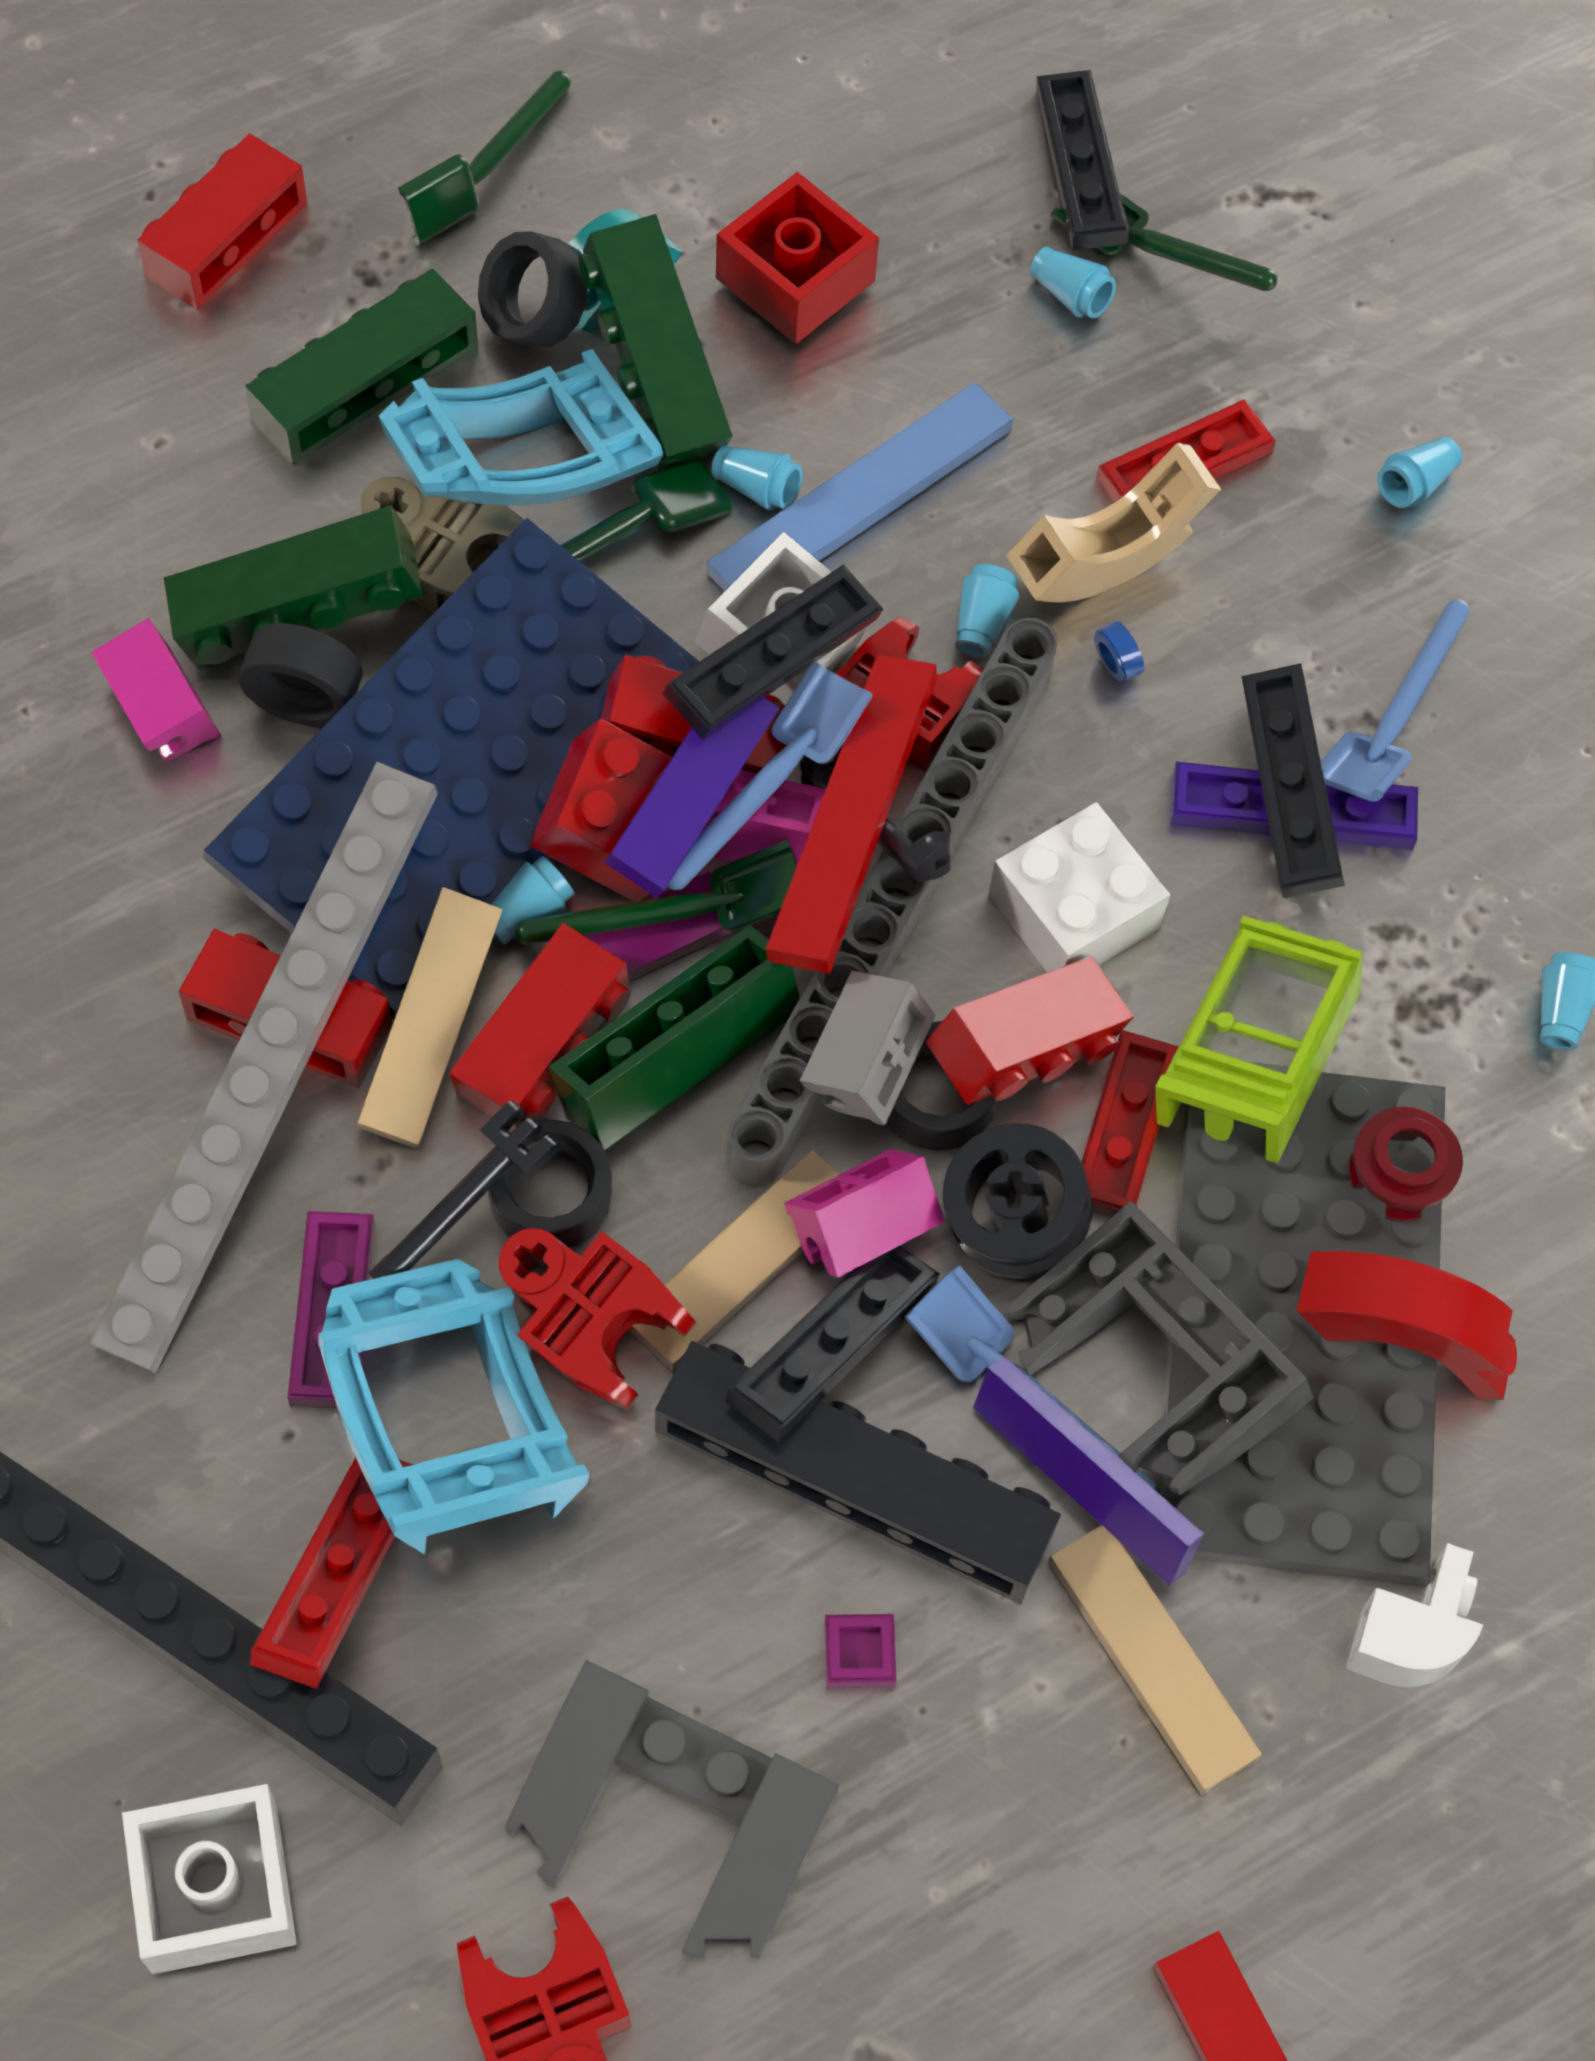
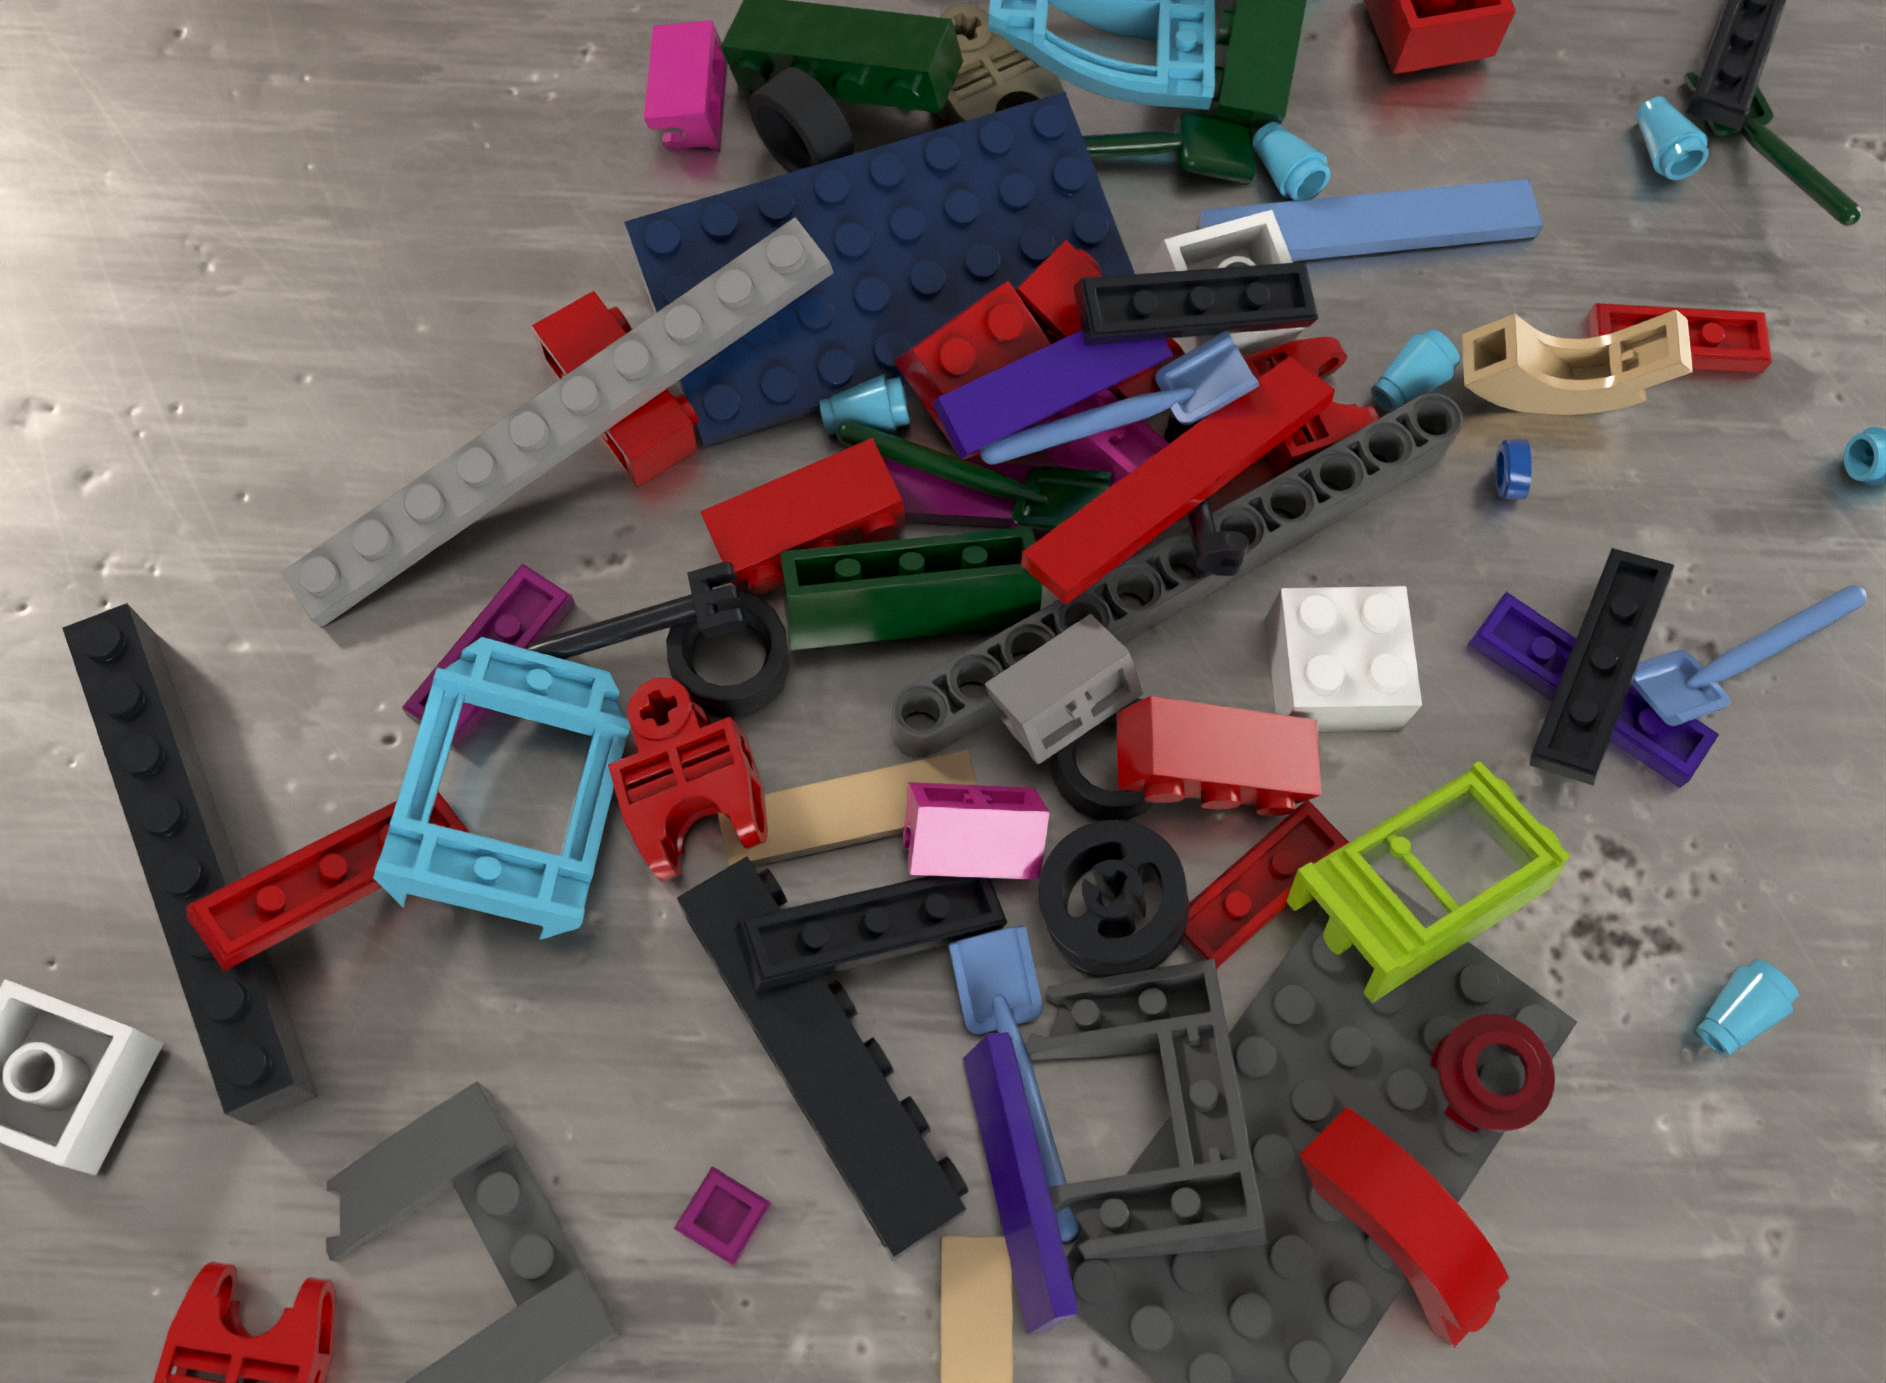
camera: 30 degrees right, 5 degrees up
tan tile [355,887,503,1149] -> none

